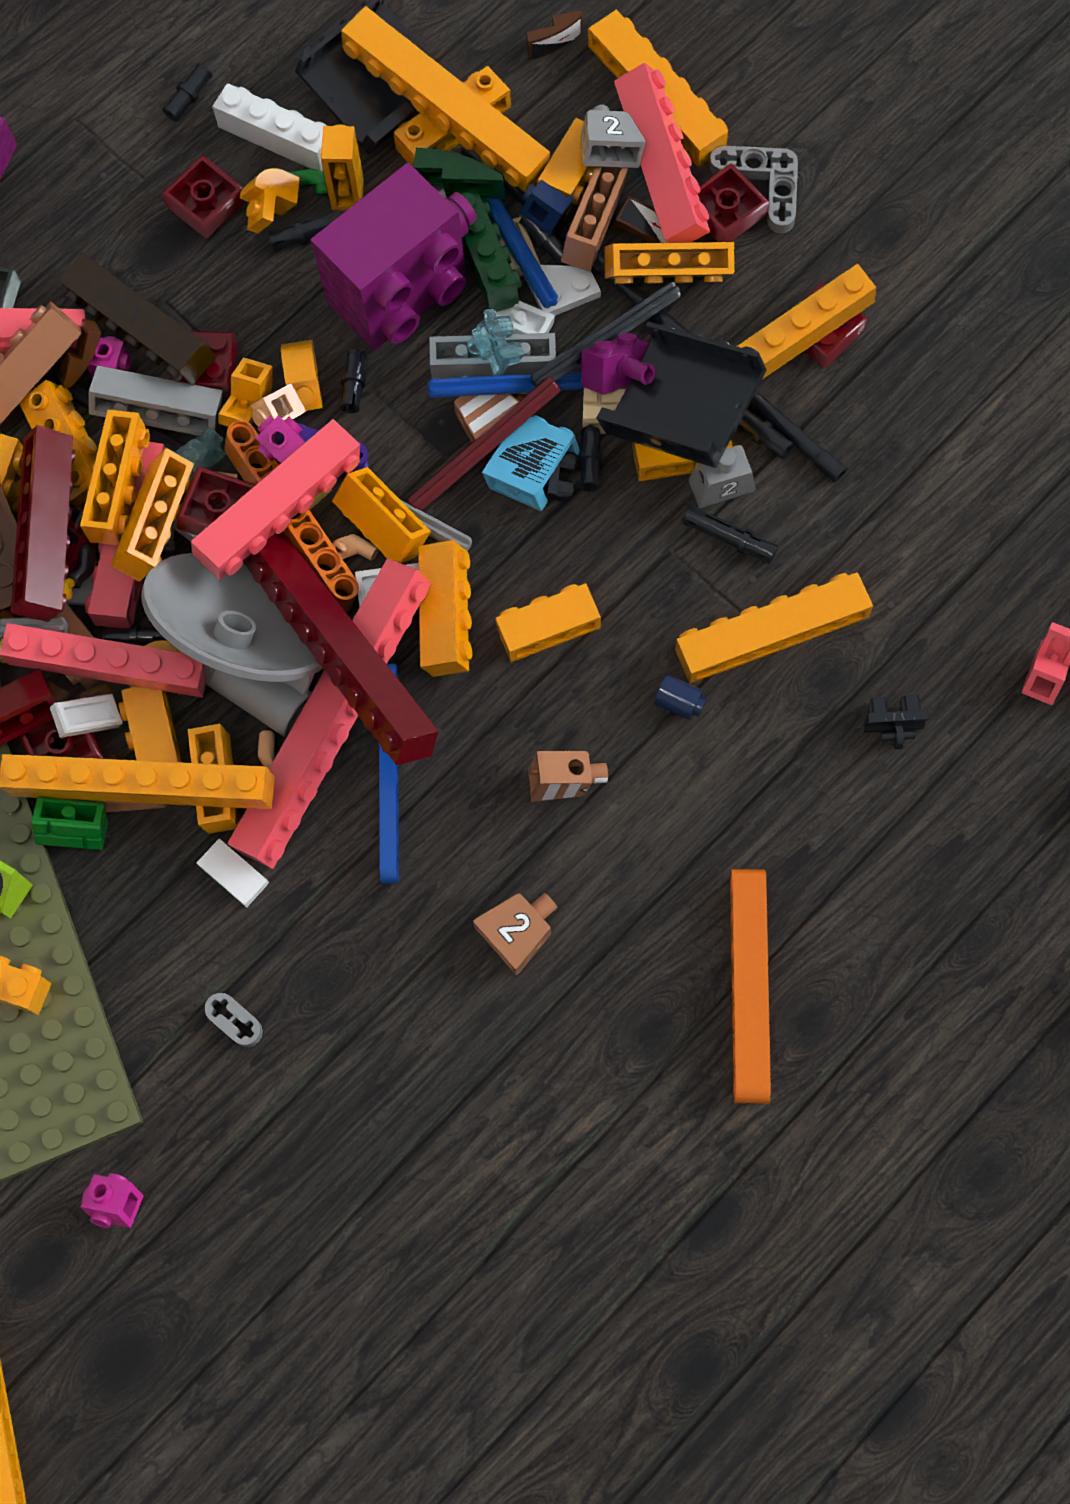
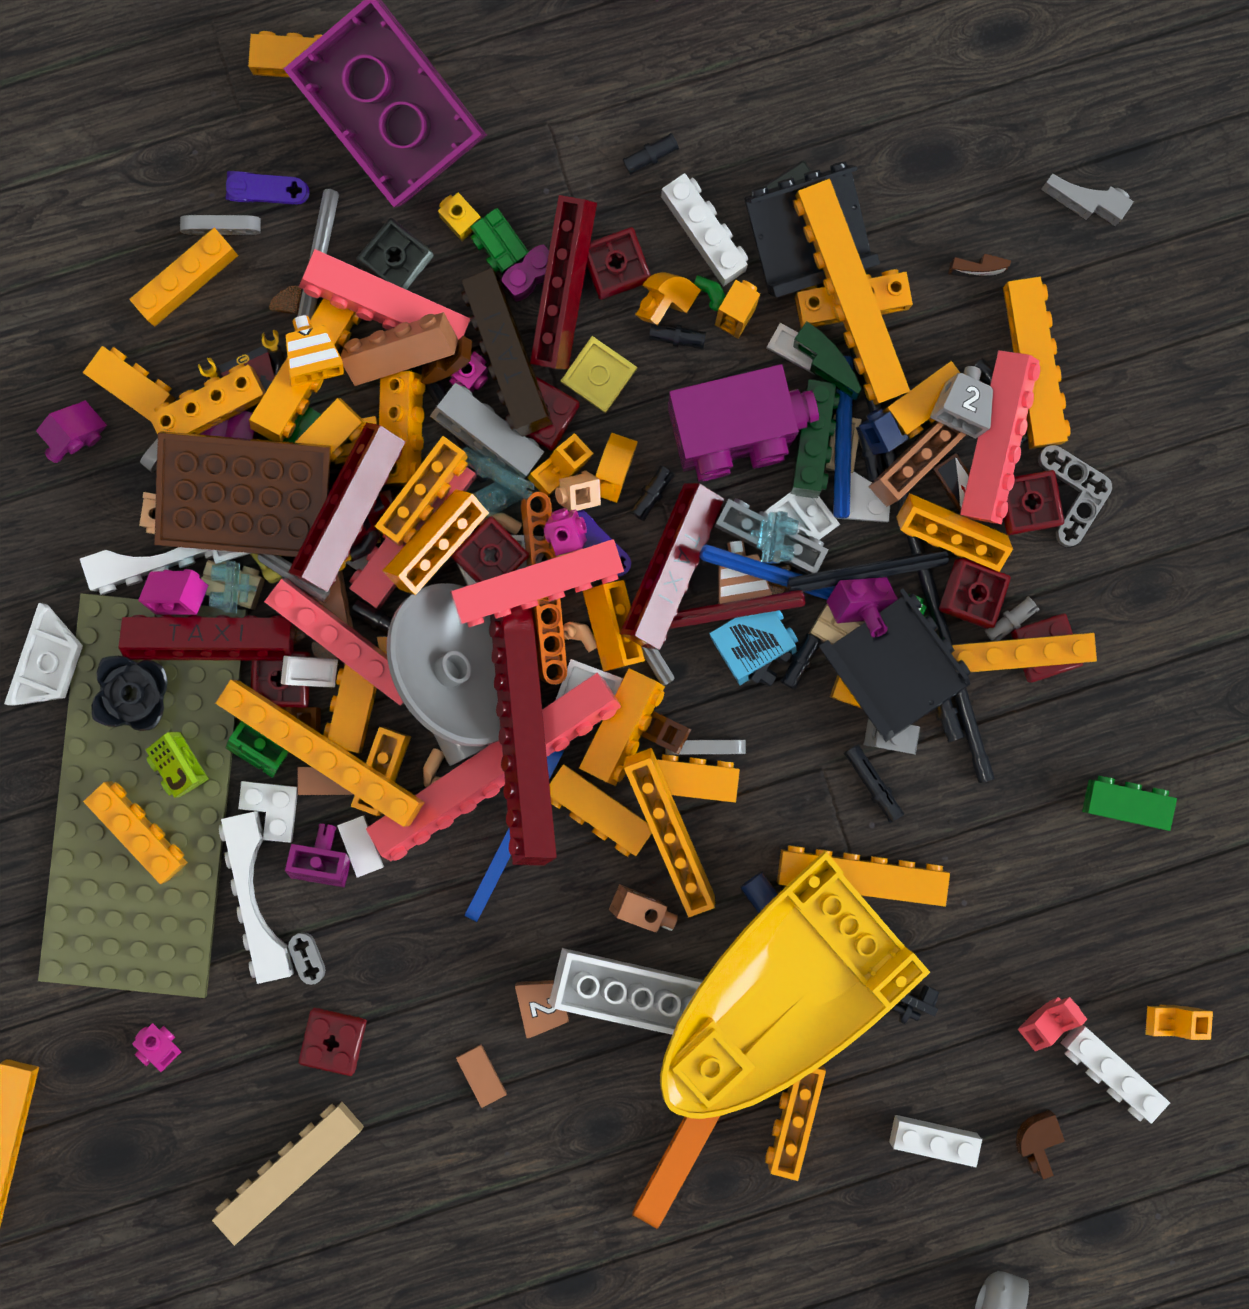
camera: 20 degrees right, 15 degrees up
none -> tan brick [212,1102,364,1246]
none -> white arch [219,811,294,984]
none -> white plate [238,781,298,843]
none -> magenta brick [285,824,351,888]
none -> nougat tile [298,767,354,795]
none -> dark red brick [298,1008,367,1076]
none -> yellow brick [438,192,481,241]
none -> nougat tile [456,1044,507,1108]
none -> clear light blue pin [463,447,534,499]
none -> green brick [470,208,528,275]
none -> magenta brick [501,245,549,302]
none -> dark red brick [530,195,597,369]
none -> light orange brick [549,764,652,857]
none -> white brick [549,948,703,1035]
none -> light yellow tile [561,336,637,413]
none -> brick [619,483,724,650]
none -> light orange brick [624,748,715,918]
none -> reddish brown slope [641,711,691,755]
none -> yellow piece [660,851,930,1119]
none -> light grey beam [665,740,746,754]
none -> light orange brick [765,1065,826,1181]
none -> white brick [889,1115,982,1167]
none -> dark red brick [939,558,1011,628]
none -> light grey pin [985,596,1039,641]
none -> green brick [1082,776,1177,831]

